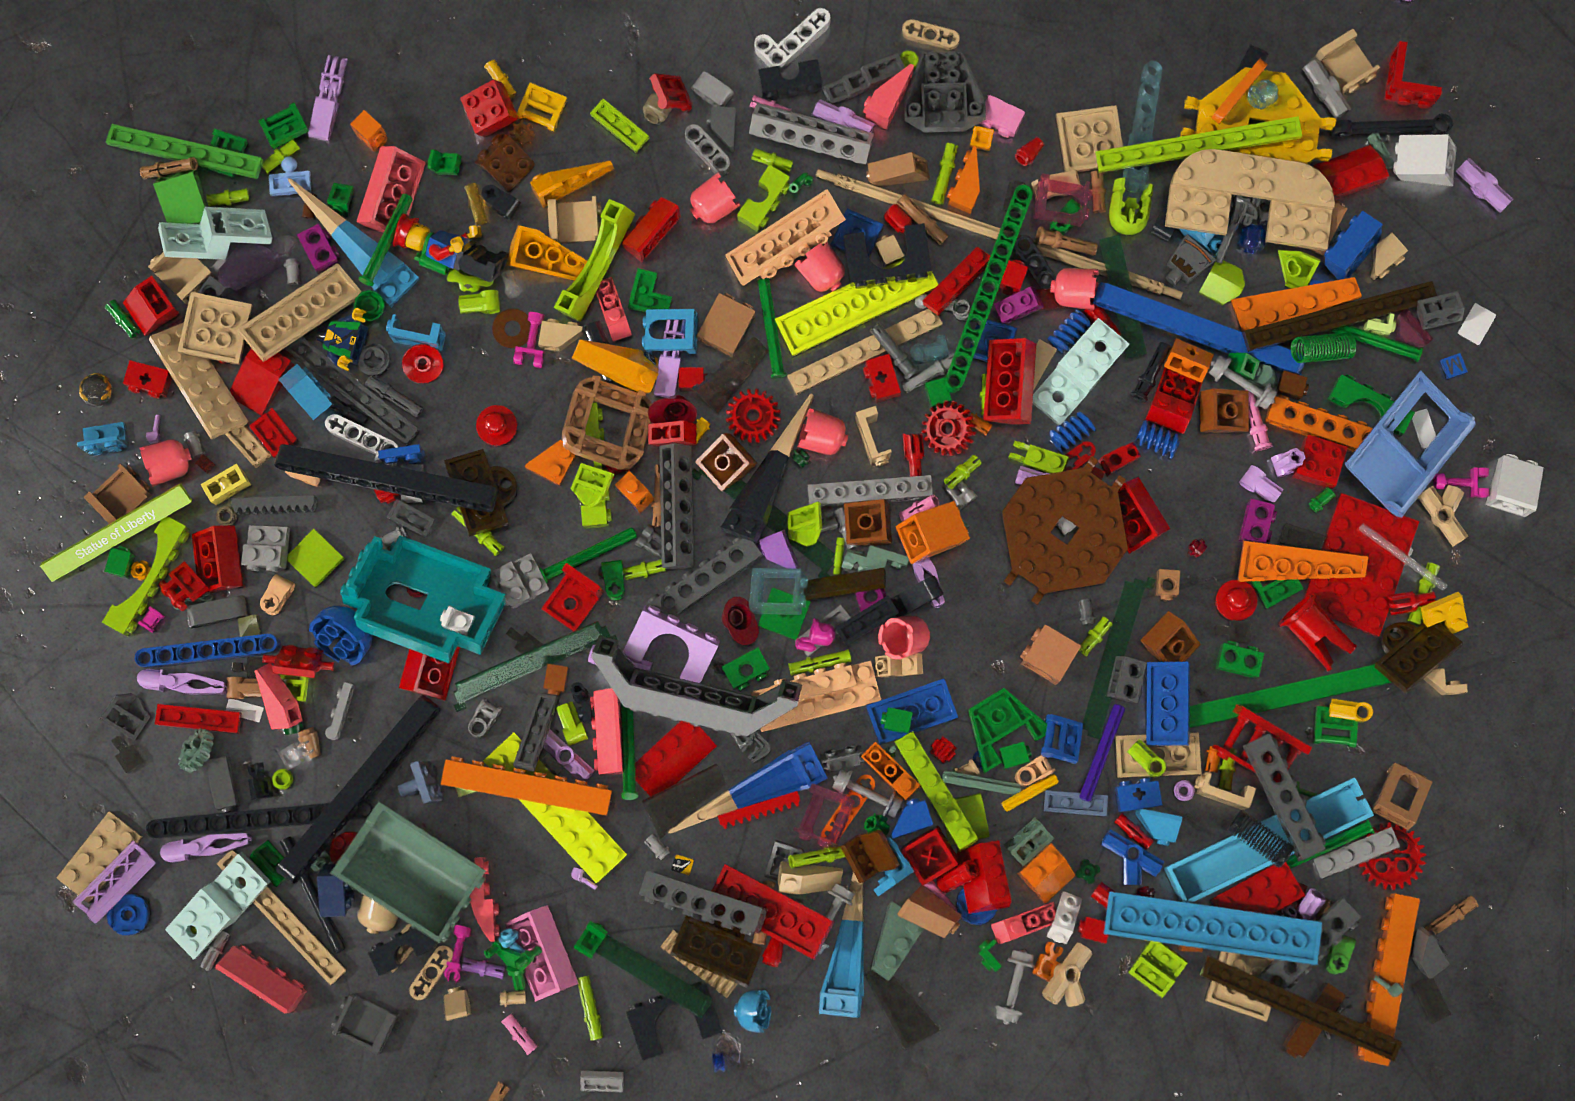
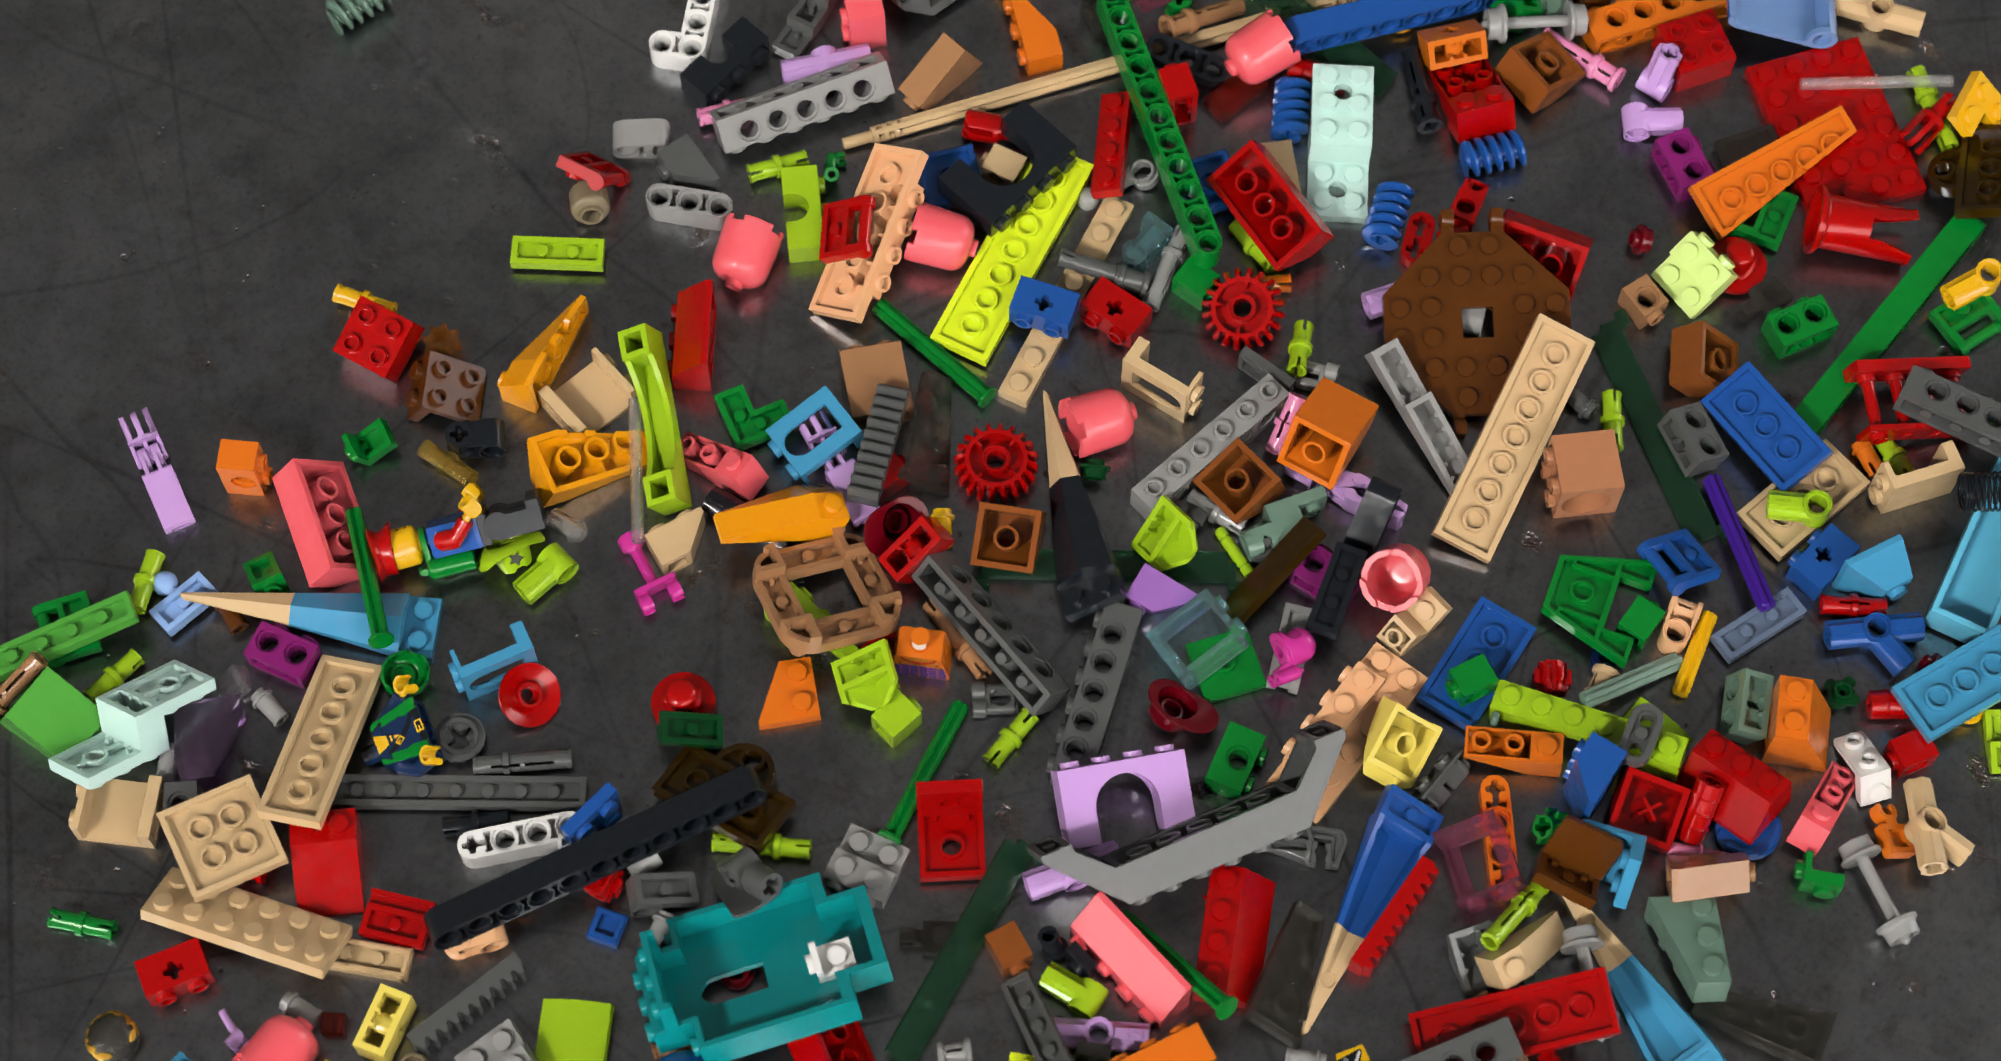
camera: 40 degrees left, 15 degrees down
red slope [123,276,180,336] -> none
green plate [258,102,309,149] -> none
dark azure brick [278,364,332,420] -> none
reddish brown piece [492,309,531,348] -> none
yellow plate [517,83,567,132] -> none
green piece [601,560,625,601] -> none
lime pin [788,649,852,676] -> none
light grey piece [832,769,903,818] -> none
medium nougat pin [896,194,949,245] -> none
red arm [902,433,925,477] -> none
lime pin [931,143,959,205] -> none
magenta brick [994,286,1044,324] -> none
lime hinge [1009,441,1069,473] -> none
lavender plate [1173,780,1195,801] -> none
green pin [1308,487,1335,512] -> none
none -> blue tile [586,905,630,949]
none -> clear piece [628,397,644,544]
none -> dark green plate [656,710,723,749]
none -> dark grey panel [710,846,783,918]
none -> red plate [819,195,876,264]
none -> dark grey gear [847,383,910,508]
none -> blue brick [1009,275,1080,339]
none -> dark grey tile [1237,346,1296,392]
none -> light yellow slope [1363,696,1443,789]
none -> light grey slope [1364,338,1468,495]
none -> tan plate [1431,313,1596,564]
none -> dark grey plate [1619,703,1664,767]
none -> yellowish green plate [1651,231,1739,320]

